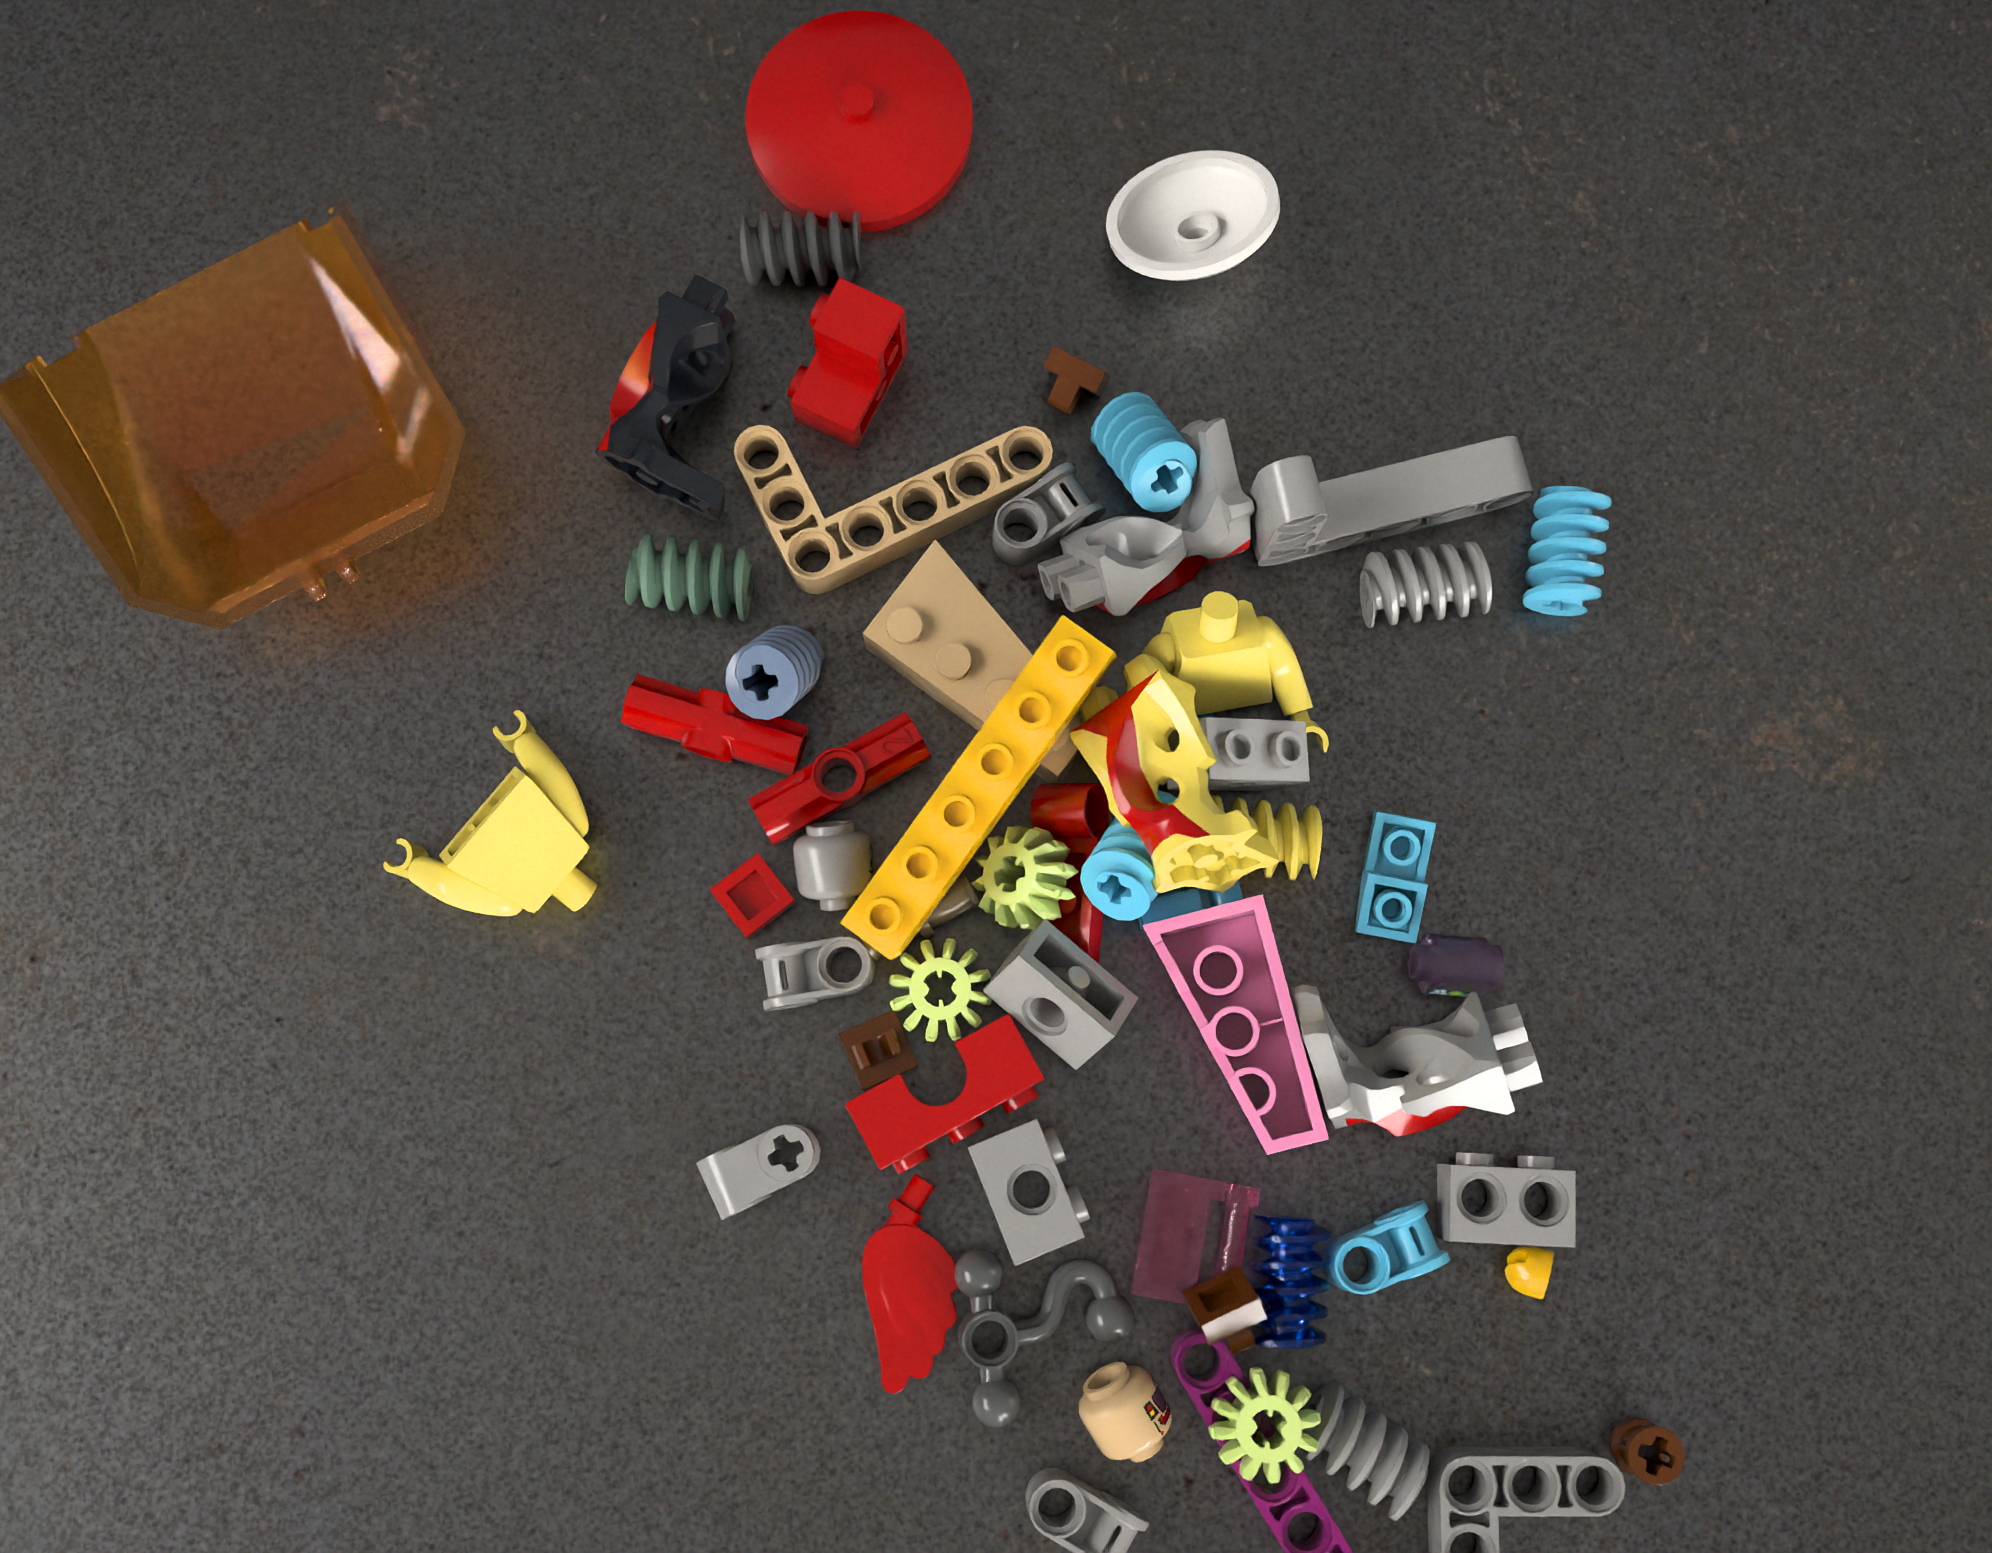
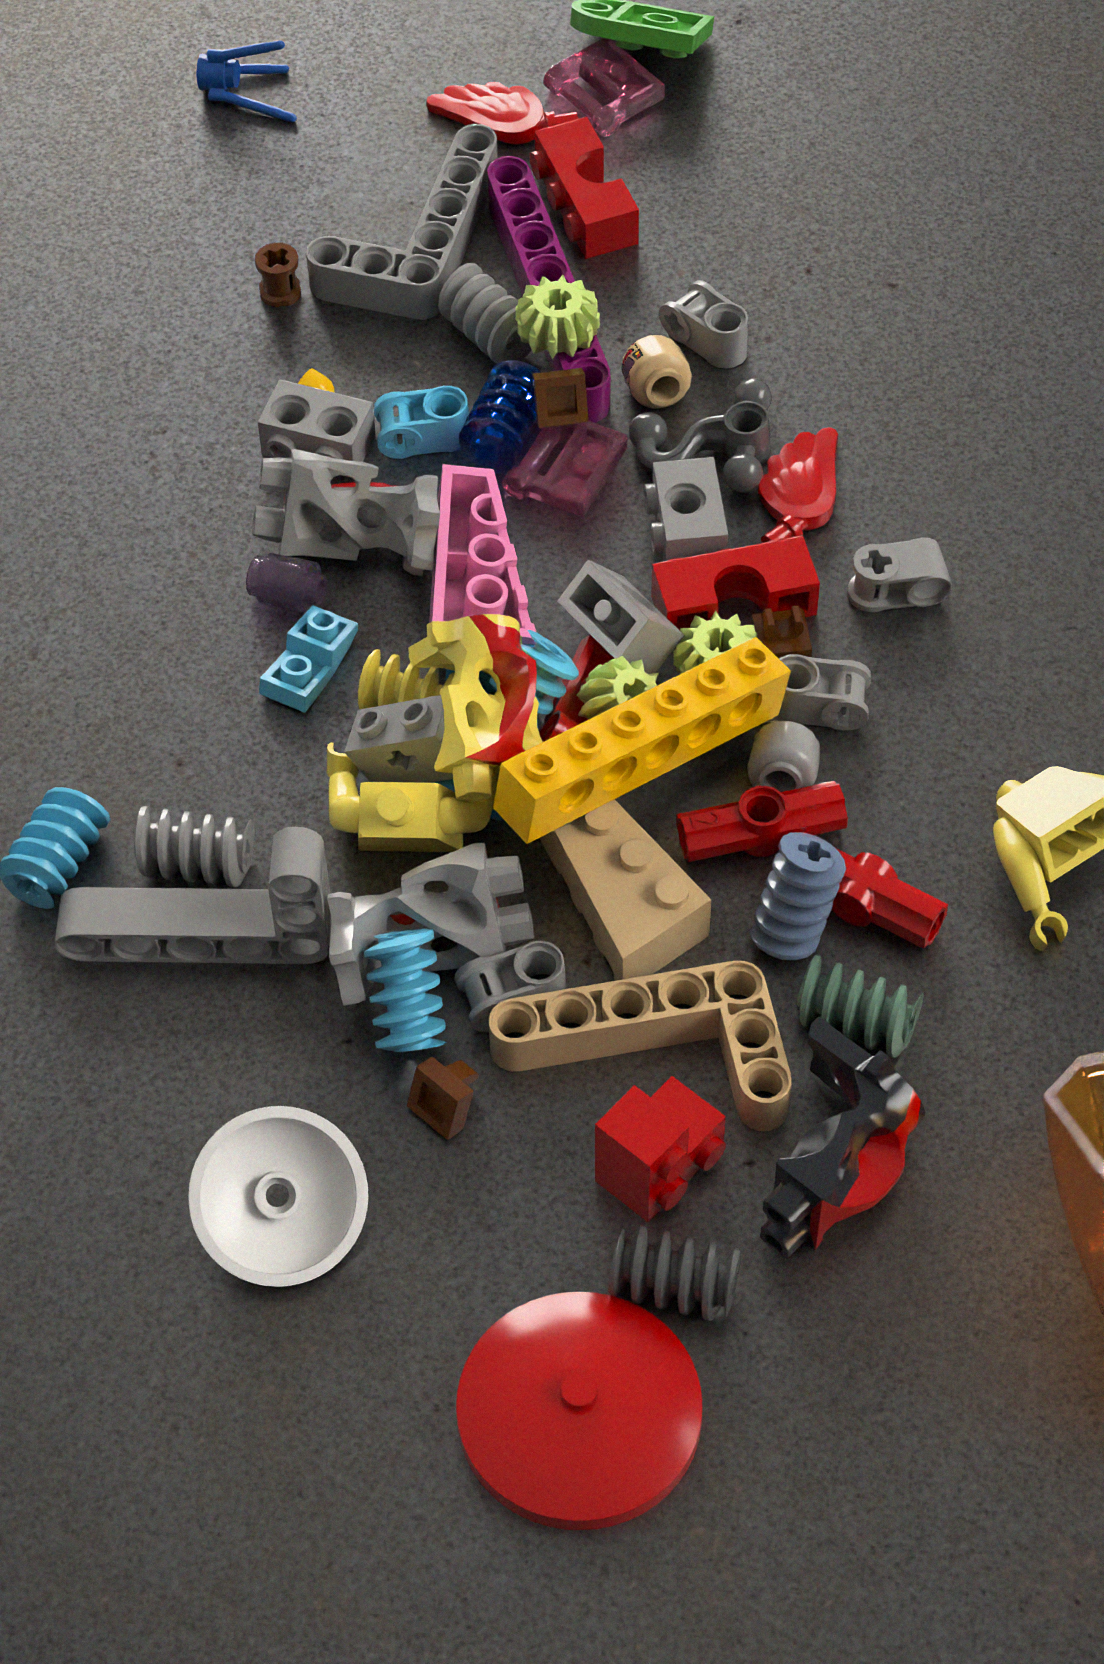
camera: 160 degrees left, 25 degrees down
red plate [710,853,796,940] -> none

